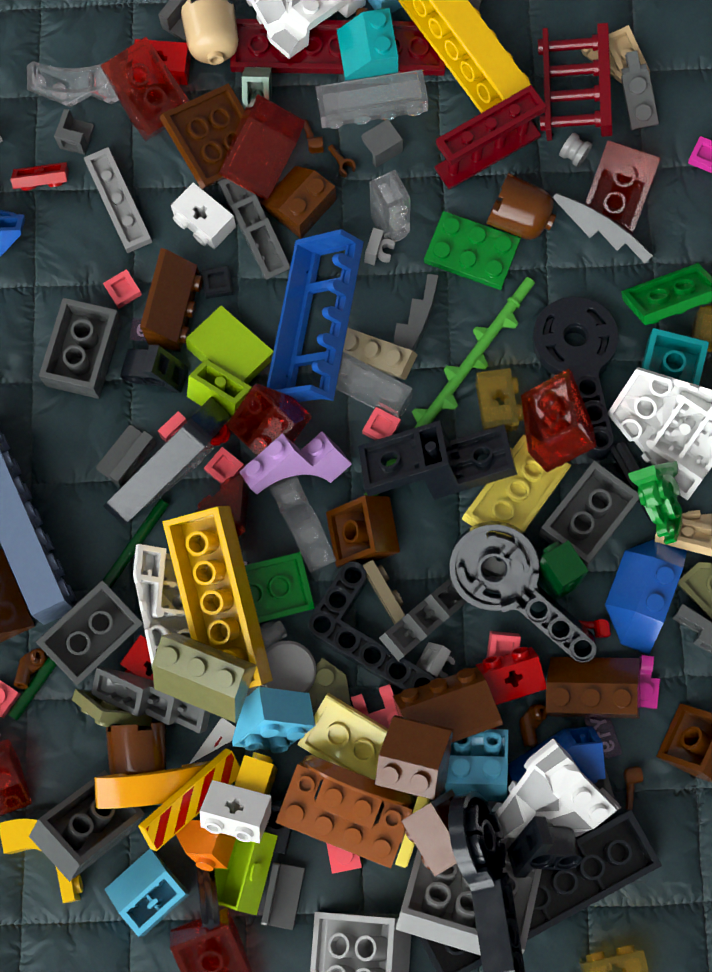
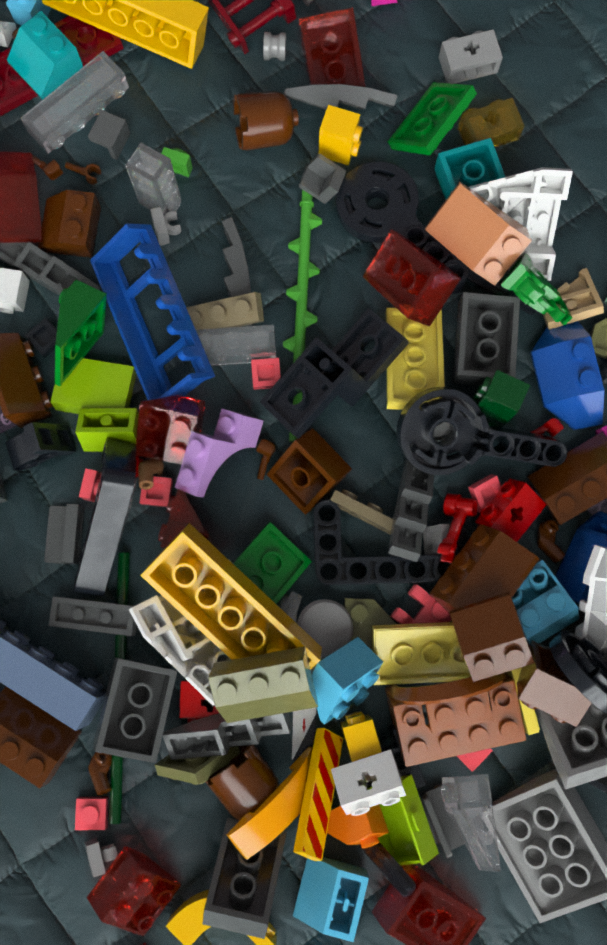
camera: 40 degrees left, 5 degrees up
clear arch [268,476,336,573] -> none
green plate [424,211,521,290] -> none
dark red fence [434,85,547,189] -> none
clear yellow brick [475,368,523,432] -> none
none -> dark grey plate [48,597,137,636]
none -> green slope [55,280,107,386]
none -> medium nougat arm [138,457,164,490]
none -> bright green plate [160,147,193,177]
none -> reddish brown hand [256,439,275,480]
none -> dark grey panel [299,154,346,204]
none -> yellow brick [319,105,363,166]
none -> nougat slope [425,182,532,285]
none -> red brick [437,493,478,563]
none -> clear slope [441,774,501,872]

